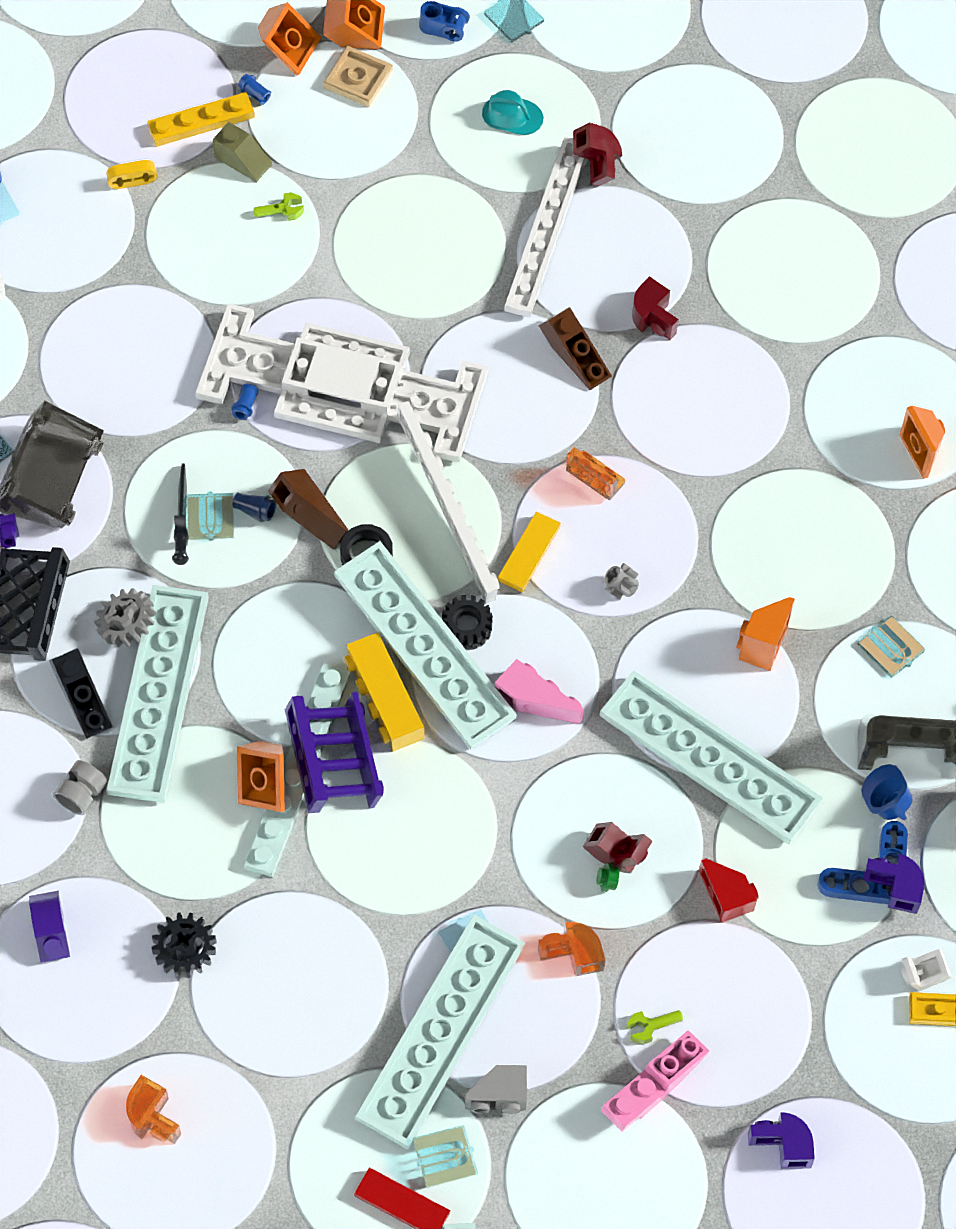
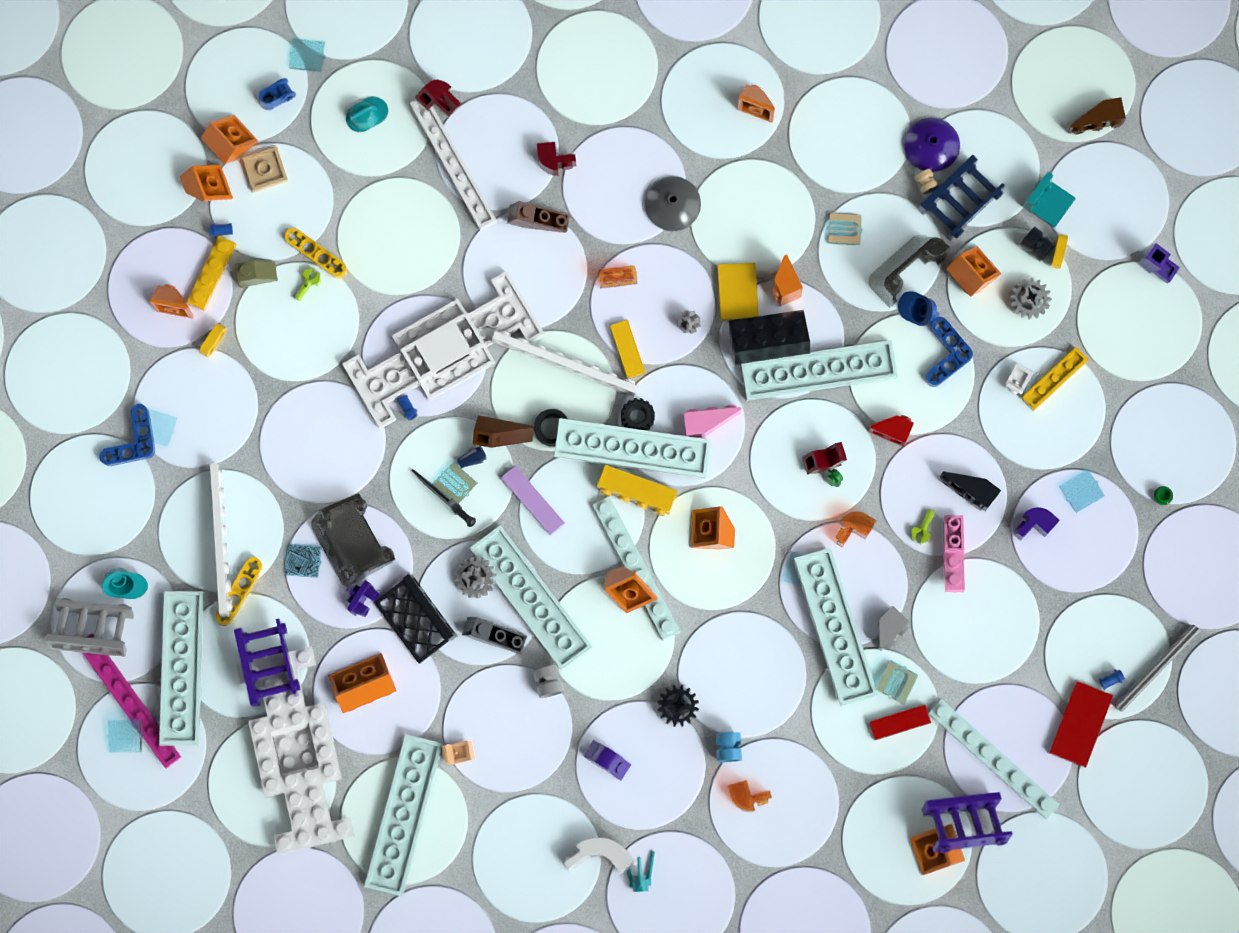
camera: 40 degrees left, 15 degrees up
dark purple fence [284,692,384,814] -> none
dark purple brick [862,854,924,914] -> none
none -> orange slope [150,284,194,319]
none -> yellow beam [285,228,347,279]
none -> lavender tile [501,465,565,536]
none -> dark grey dish [645,176,701,231]
none -> orange slope [691,506,735,550]
none -> dark azure wheel [716,732,742,762]
none -> yellow tile [718,263,759,321]
none -> black brick [728,310,810,365]
none -> black slope [940,471,1001,512]
none -> clear light blue piece [1059,469,1105,513]

